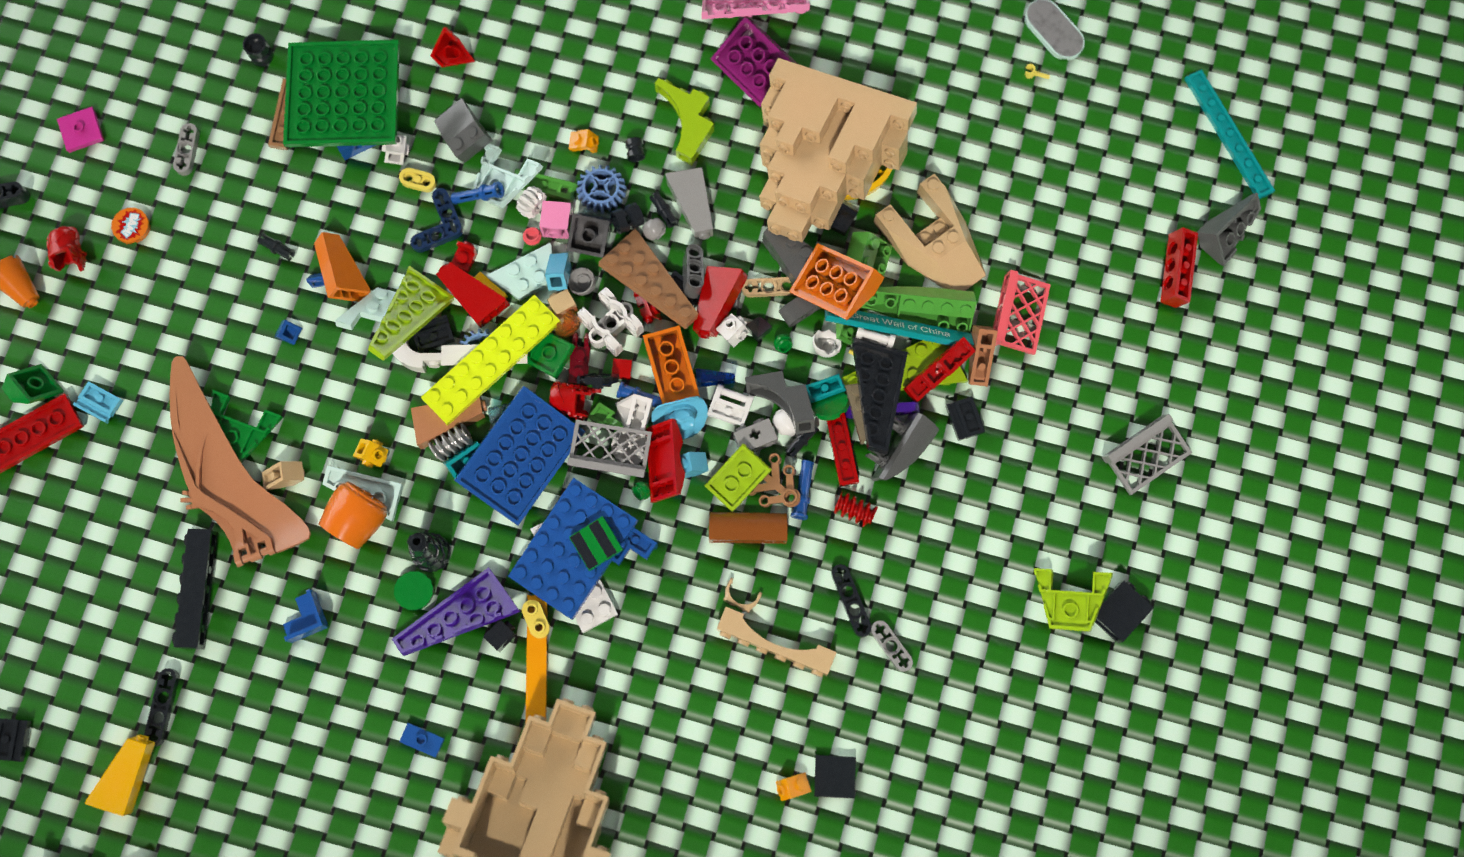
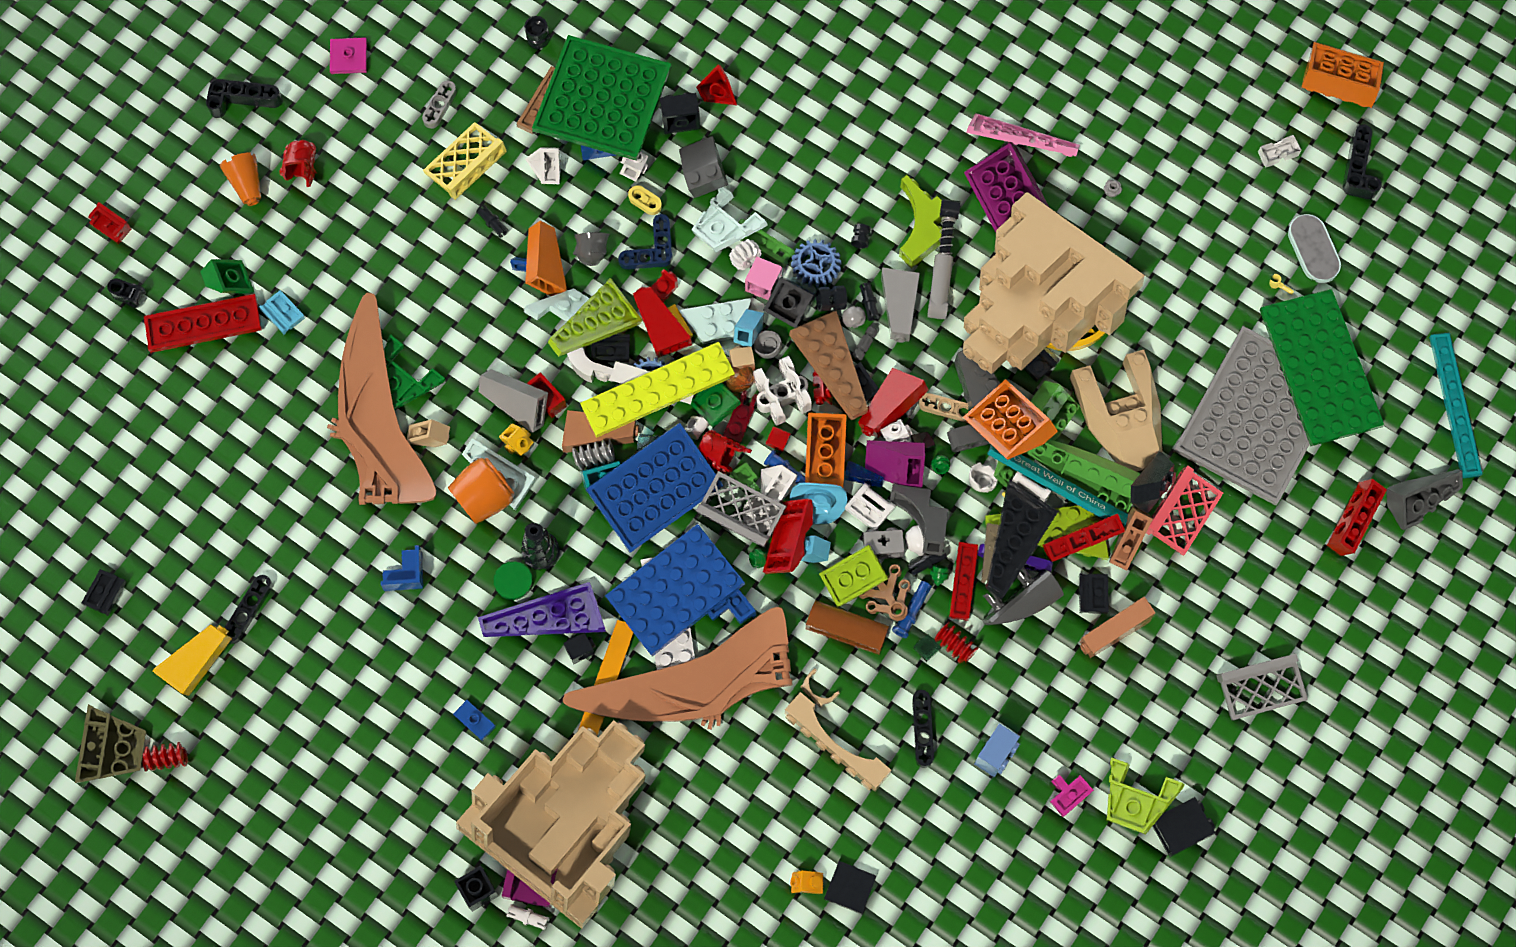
camera: 20 degrees right, 5 degrees down
tile [111,208,150,244] -> none
black brick [172,529,218,650] -> none
blue slope [274,320,302,345] -> none
blue pin [451,181,504,204] -> none
light yellow plate [522,600,550,639] -> none
coral plate [523,227,542,246] -> none
light orange bracket [568,129,599,153] -> none
tile [569,516,623,571] -> none
black plate [577,373,619,389] -> none
dark grey beam [682,244,704,299] -> none
teal slope [806,374,846,404] -> none
green tile [811,392,849,421] -> none
light grey beam [871,621,913,672] -> none
none -> light yellow fence [423,122,507,200]
none -> light grey slope [479,369,548,432]
none -> white slope [525,148,561,184]
none -> red panel [526,372,567,418]
none -> nougat animal [563,607,793,730]
none -> dark grey helmet [573,232,610,266]
none -> black brick [660,92,700,134]
none -> white brick [684,416,709,440]
none -> dark grey axle [852,326,877,361]
none -> magenta slope [865,440,925,488]
none -> clear green plate [913,634,941,662]
none -> piece [927,199,960,320]
none -> green plate [930,565,950,586]
none -> medium blue brick [975,723,1020,777]
none -> dark pink plate [1050,775,1094,817]
none -> nougat slope [1080,596,1155,658]
none -> light grey plate [1104,180,1122,197]
none -> black wedge [1130,452,1176,513]
none -> light grey plate [1173,326,1310,506]
none -> green plate [1260,289,1384,447]

